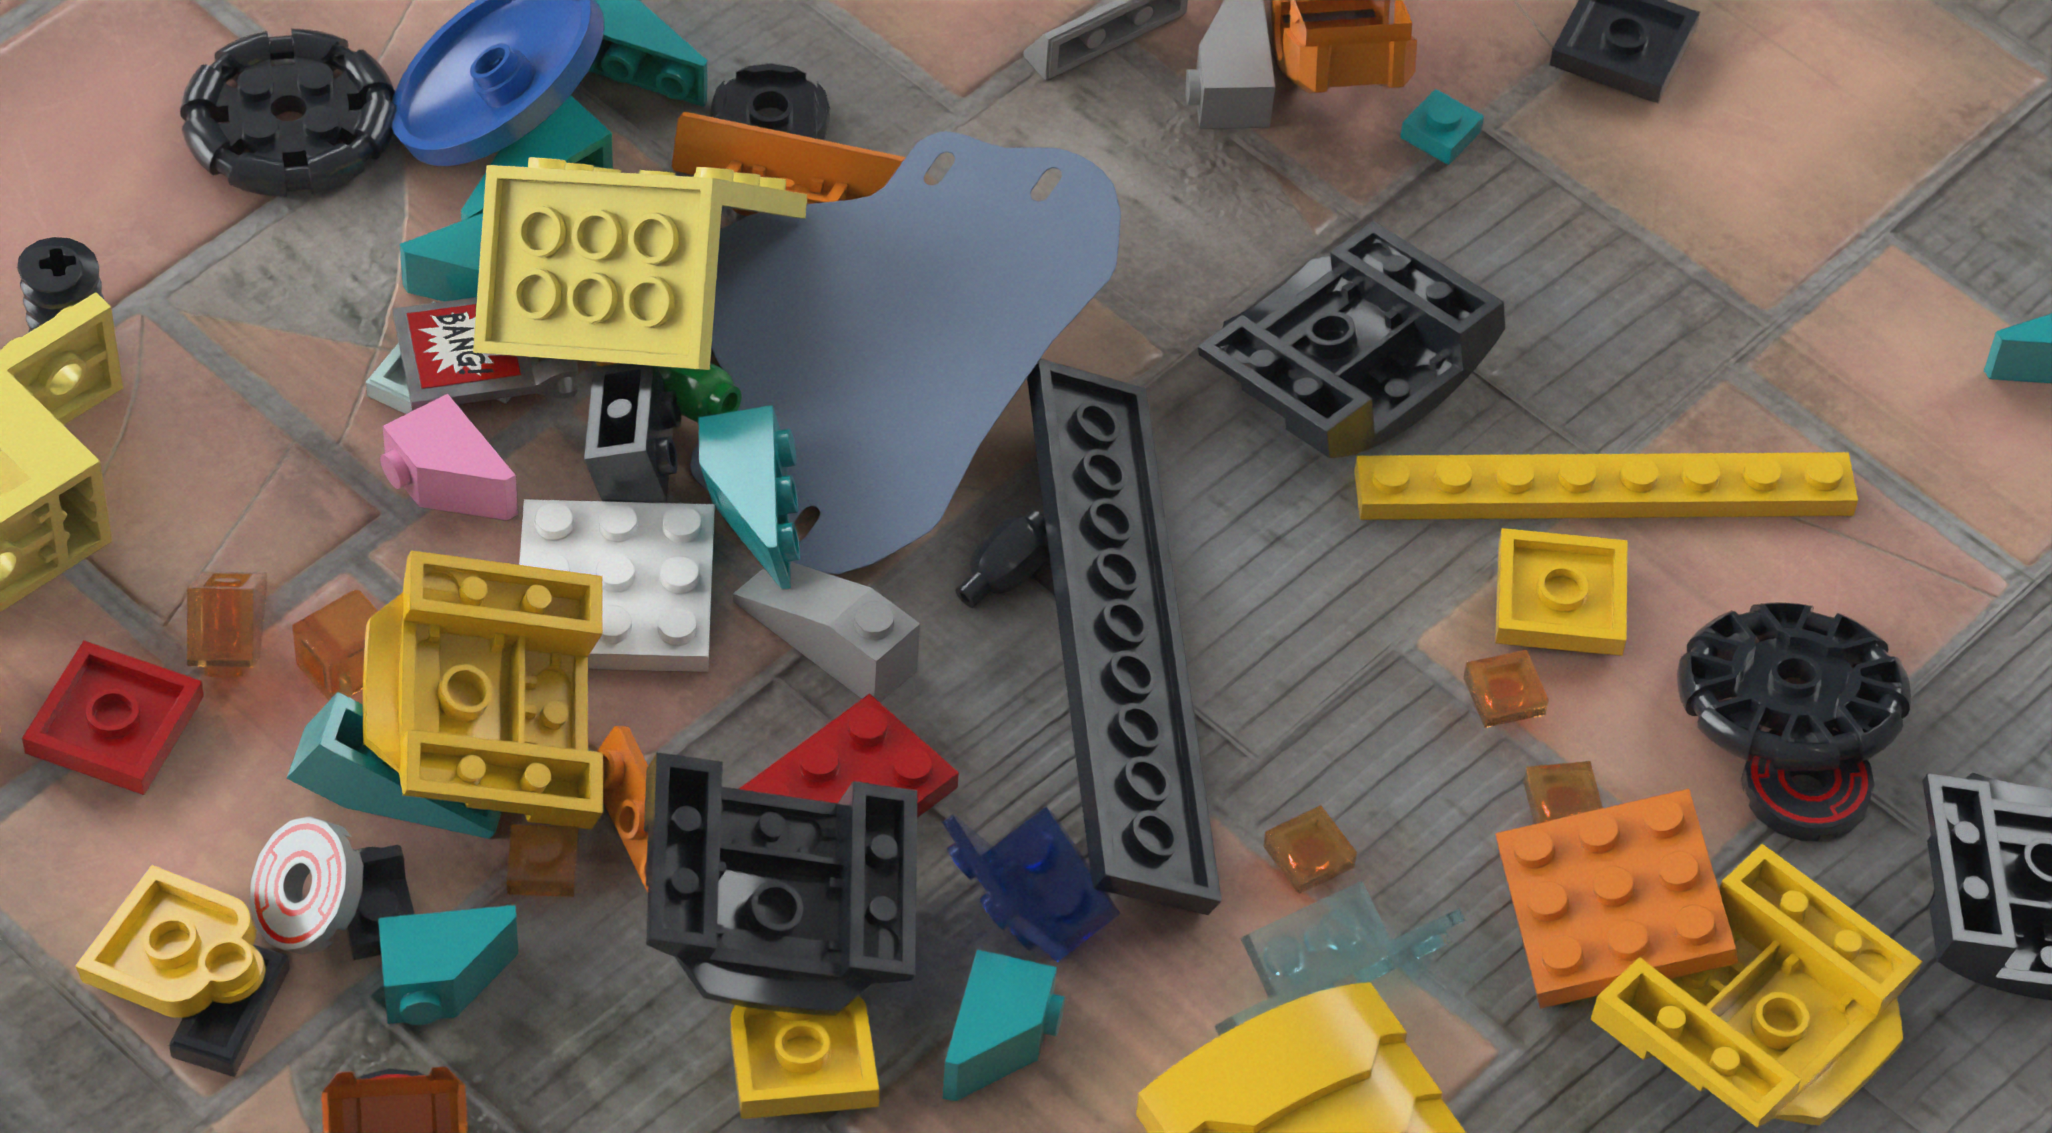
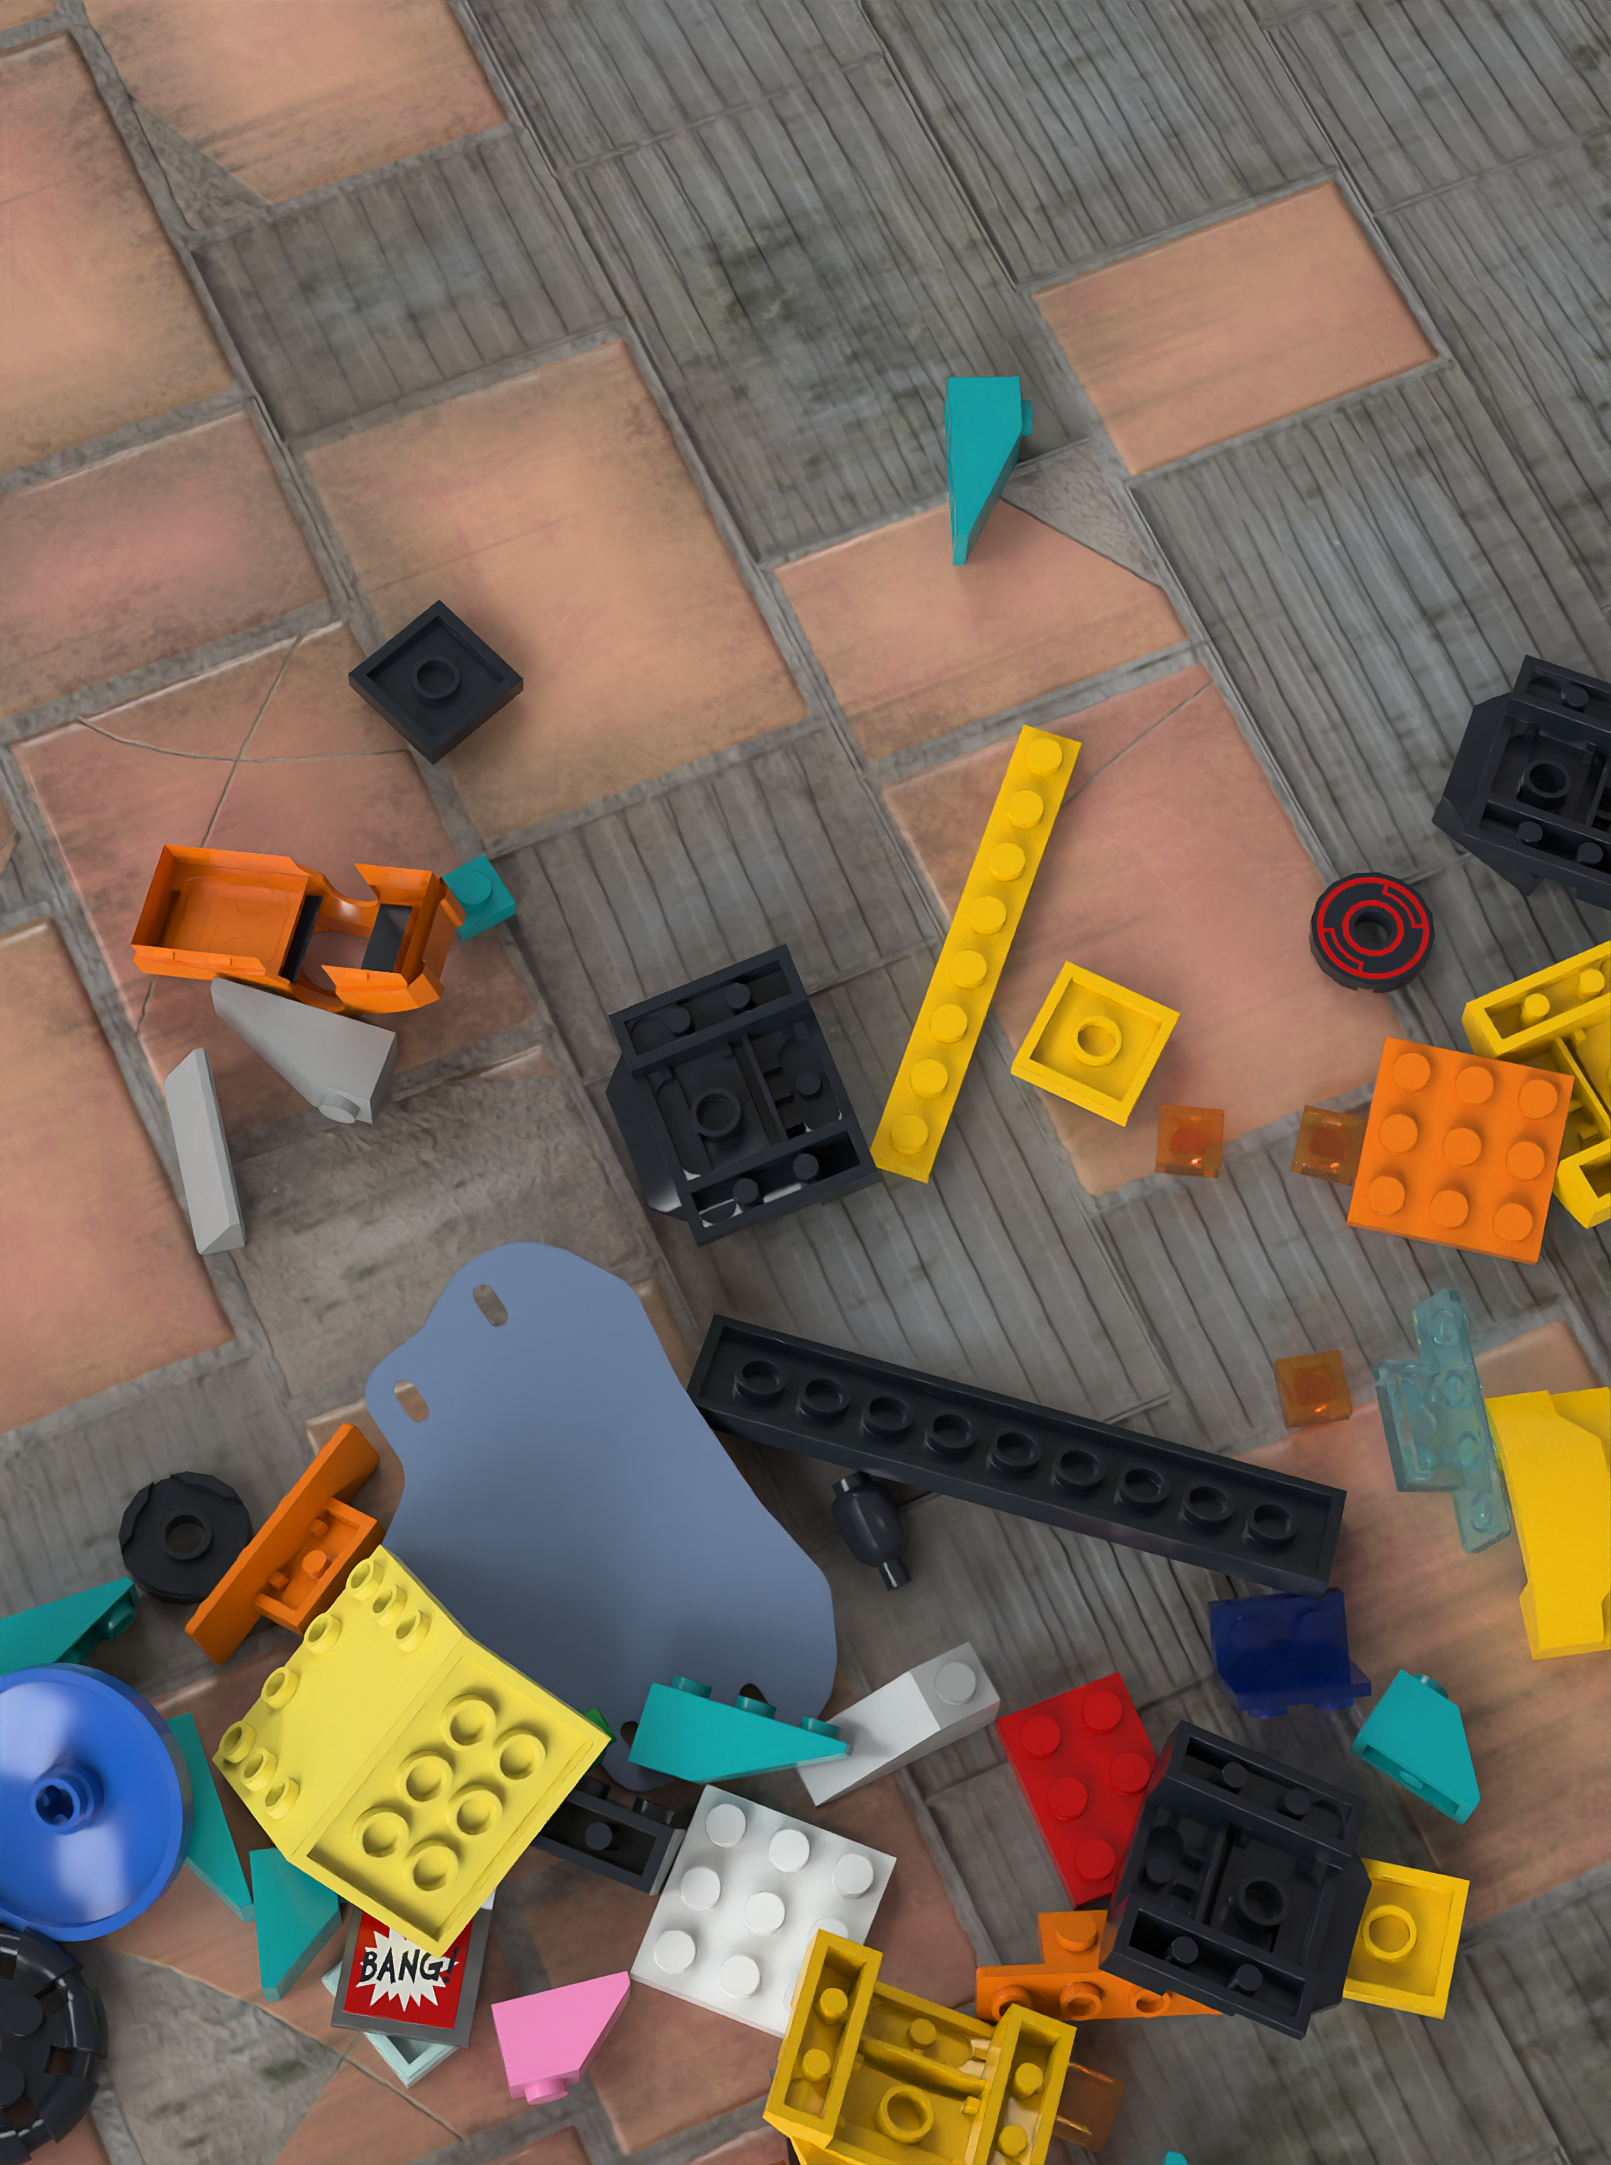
camera: 70 degrees left, 15 degrees up
black plate [1677,602,1911,773] -> none

